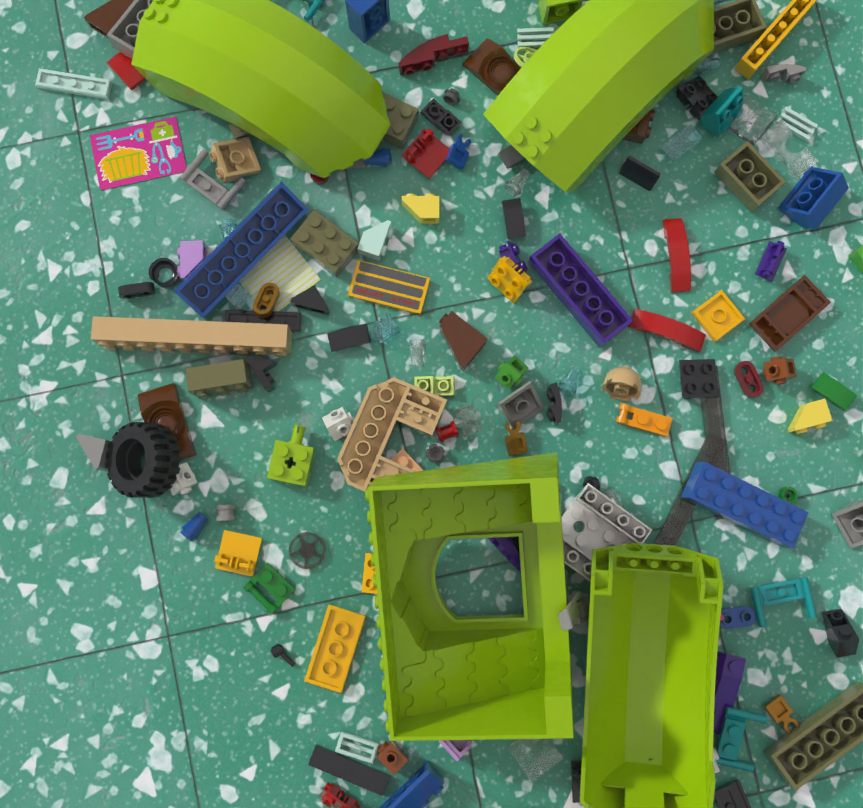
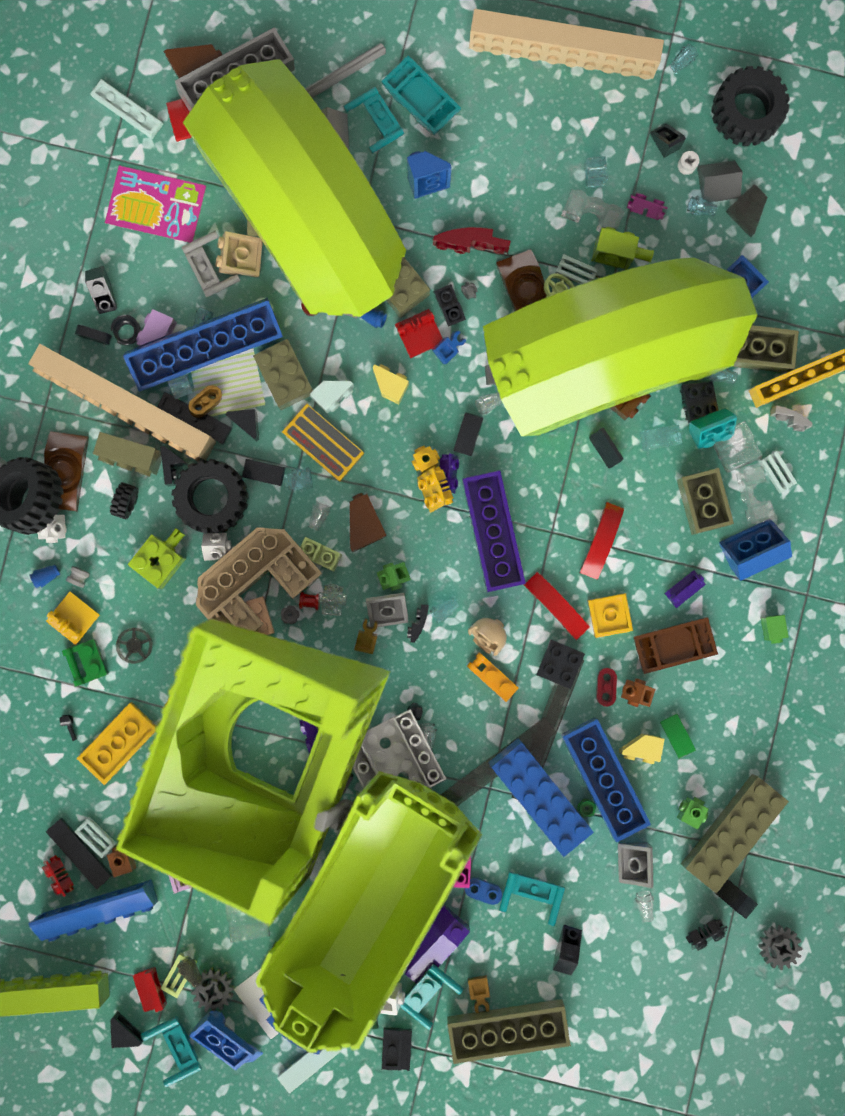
camera: 25 degrees right, 5 degrees up
none -> black slope [85,266,117,314]
none -> black tyre [110,482,138,520]
none -> black tyre [171,459,249,534]
none -> yellow brick [411,446,440,474]
none -> blue brick [560,717,651,843]

